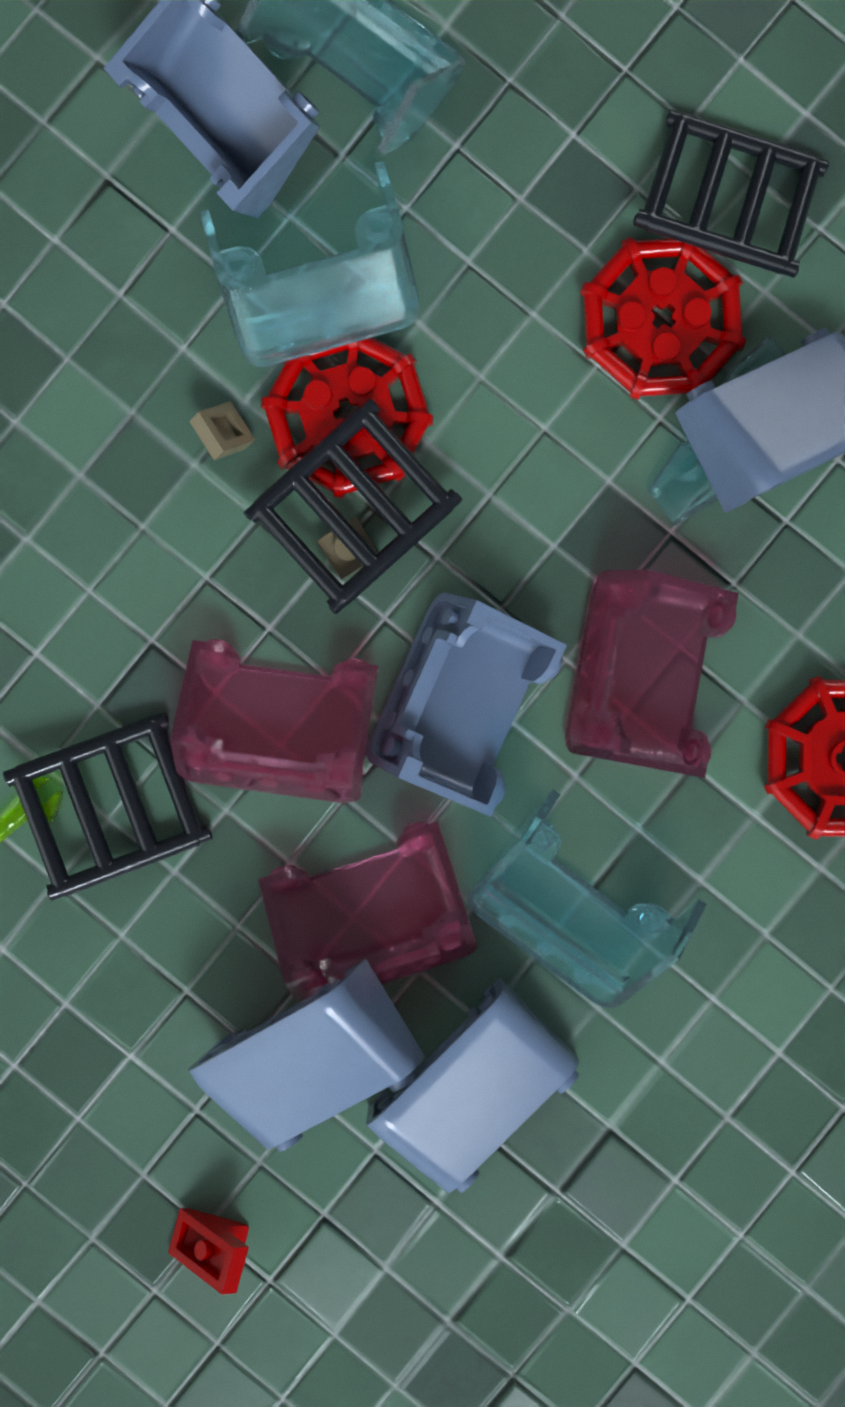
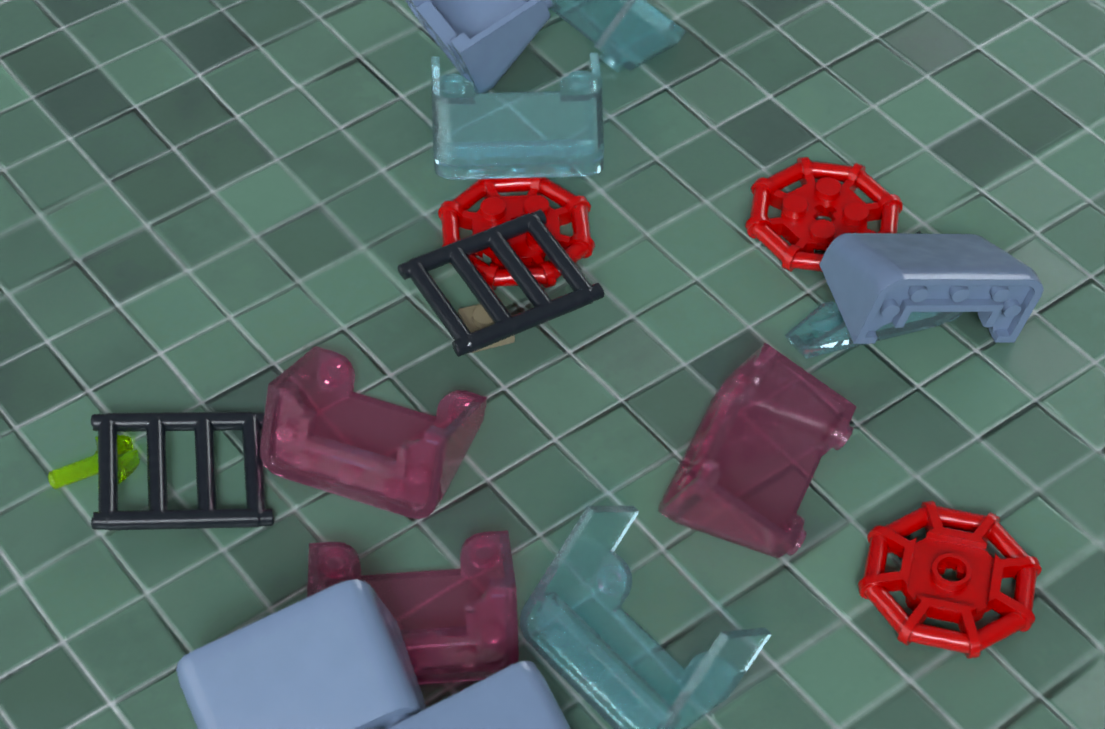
camera: 10 degrees right, 40 degrees down
dark tan plate [189,401,255,461] -> none
sand blue windscreen [367,592,567,817] -> none
black bar [633,109,829,278] -> none

